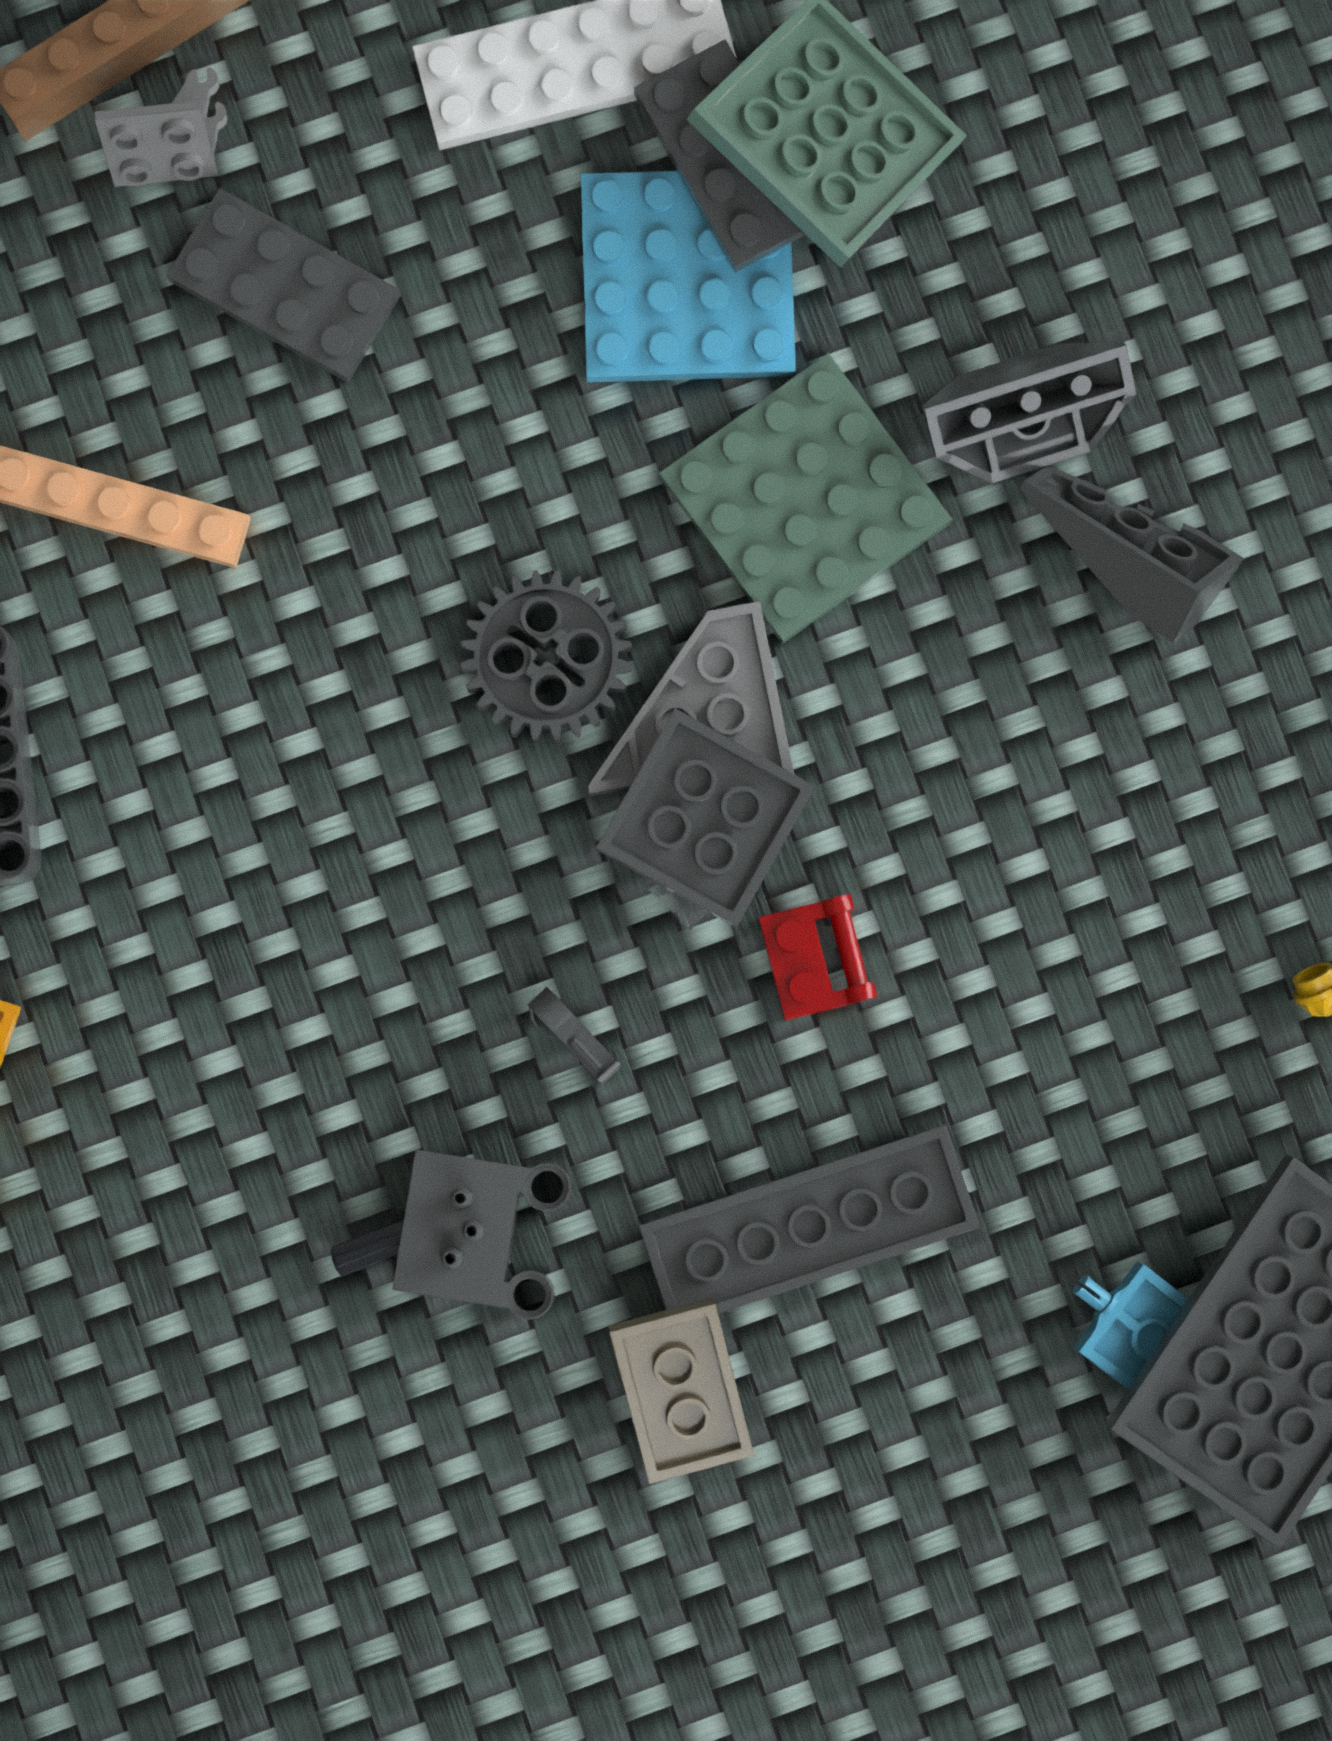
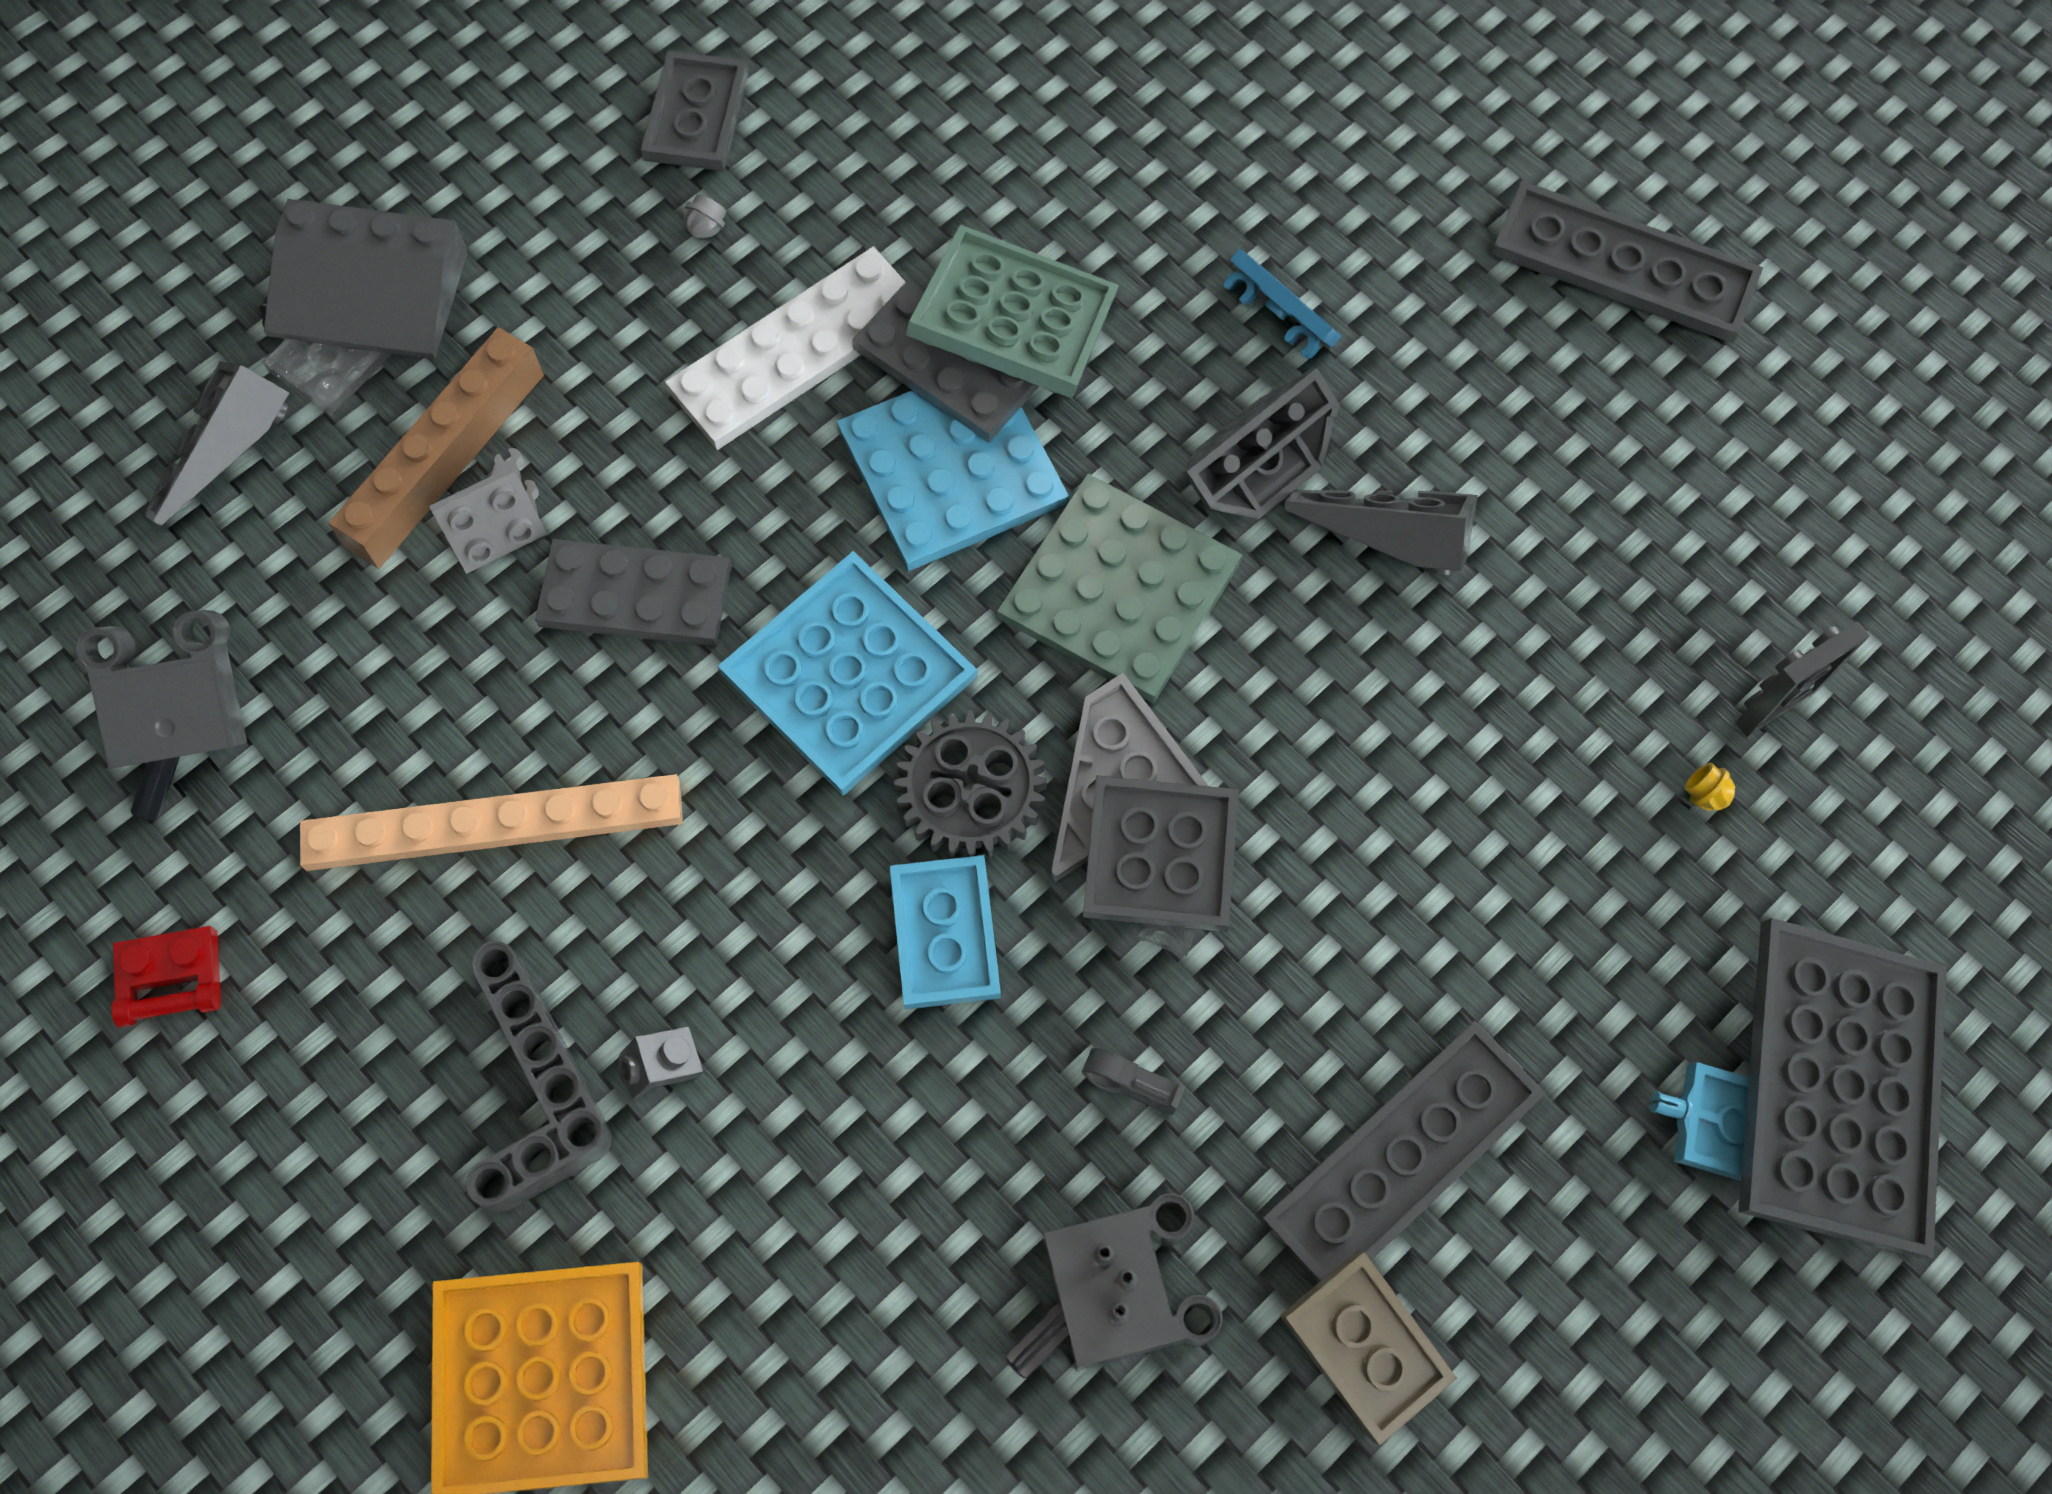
camera: 20 degrees left, 15 degrees down
red plate [758,894,878,1022] -> none
none -> bracket [618,1027,703,1099]
none -> medium azure plate [718,551,978,796]
none -> medium azure plate [890,855,1001,1009]
none -> dark azure plate [1224,248,1342,359]

